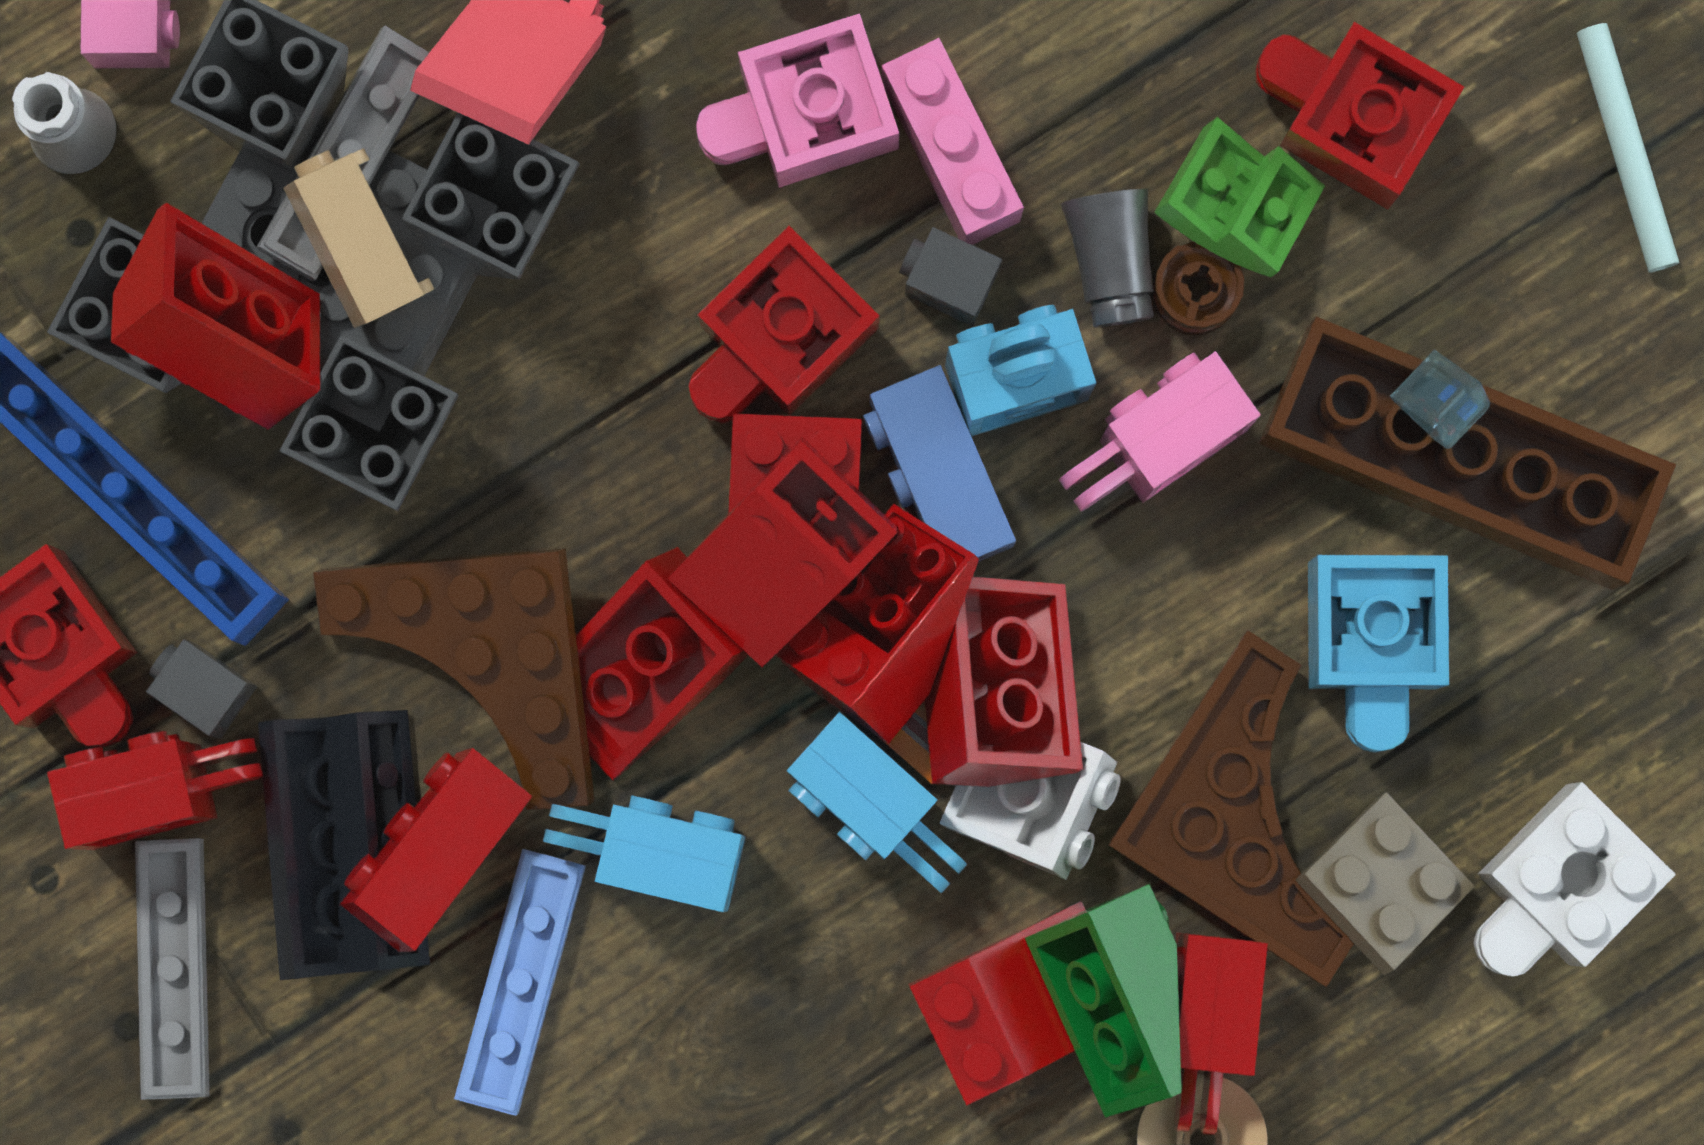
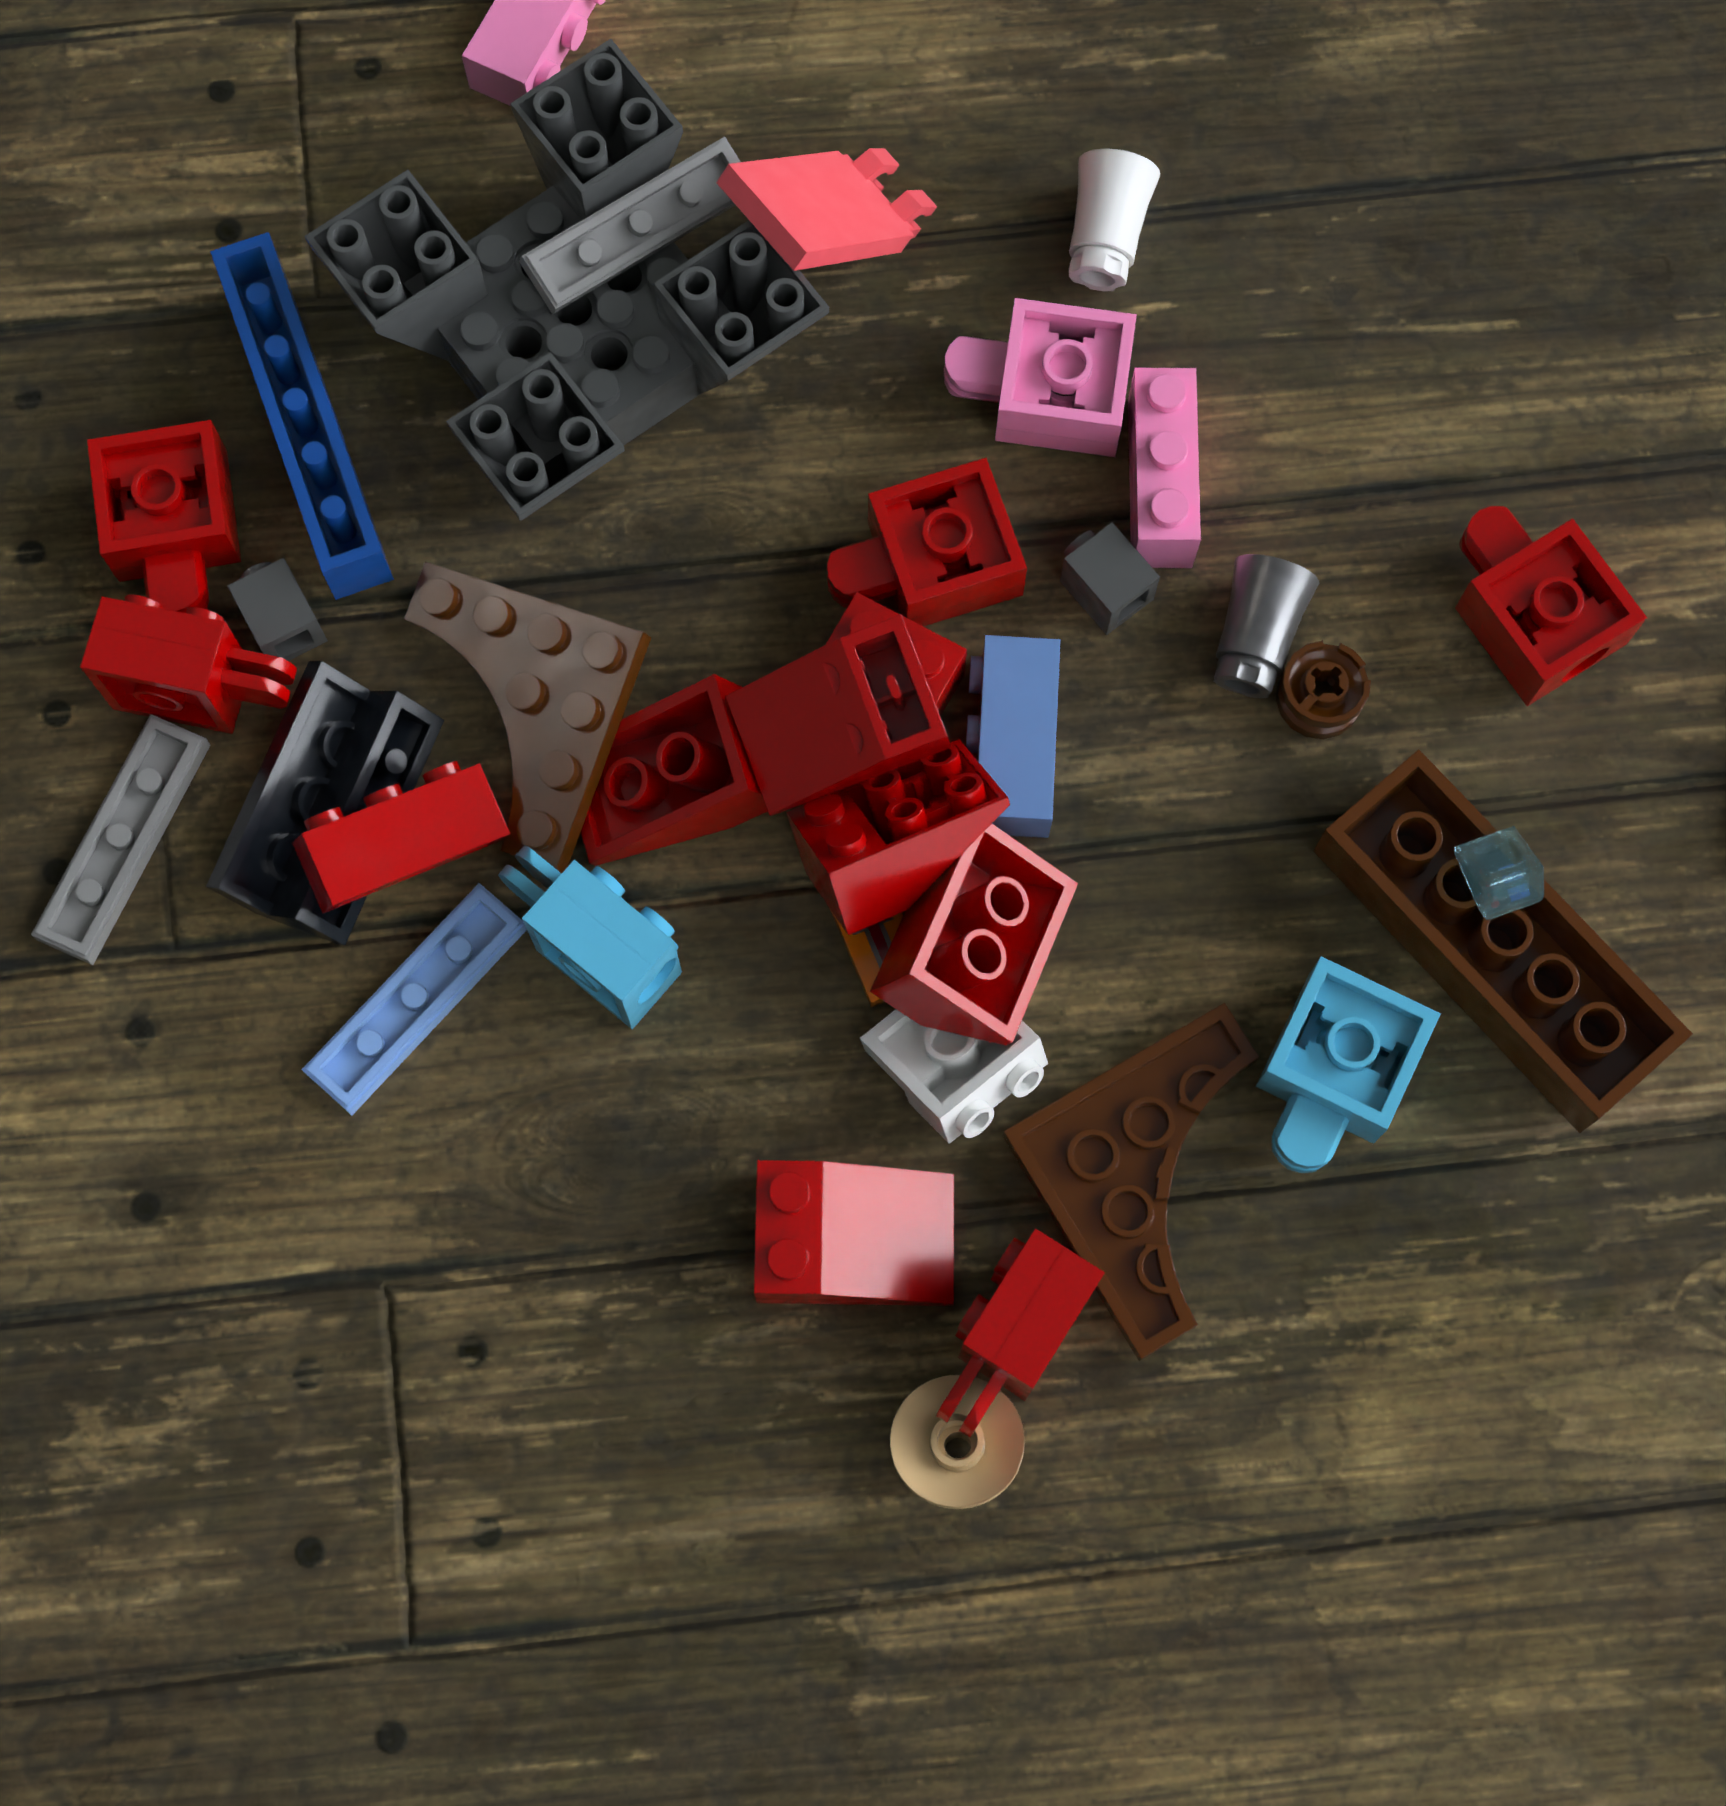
camera: 25 degrees right, 10 degrees down
white plant [12,72,116,174] -> none
red slope [111,203,320,430] -> none
tan brick [283,148,435,328] -> none
medium azure brick [787,712,967,893] -> none
medium azure brick [945,305,1096,436] -> none
green slope [1025,884,1182,1118] -> none
bright pink brick [1059,351,1261,511] -> none
bright green slope [1154,117,1325,277] -> none
dark tan plate [1295,792,1475,975] -> none
white brick [1473,782,1676,976] -> none

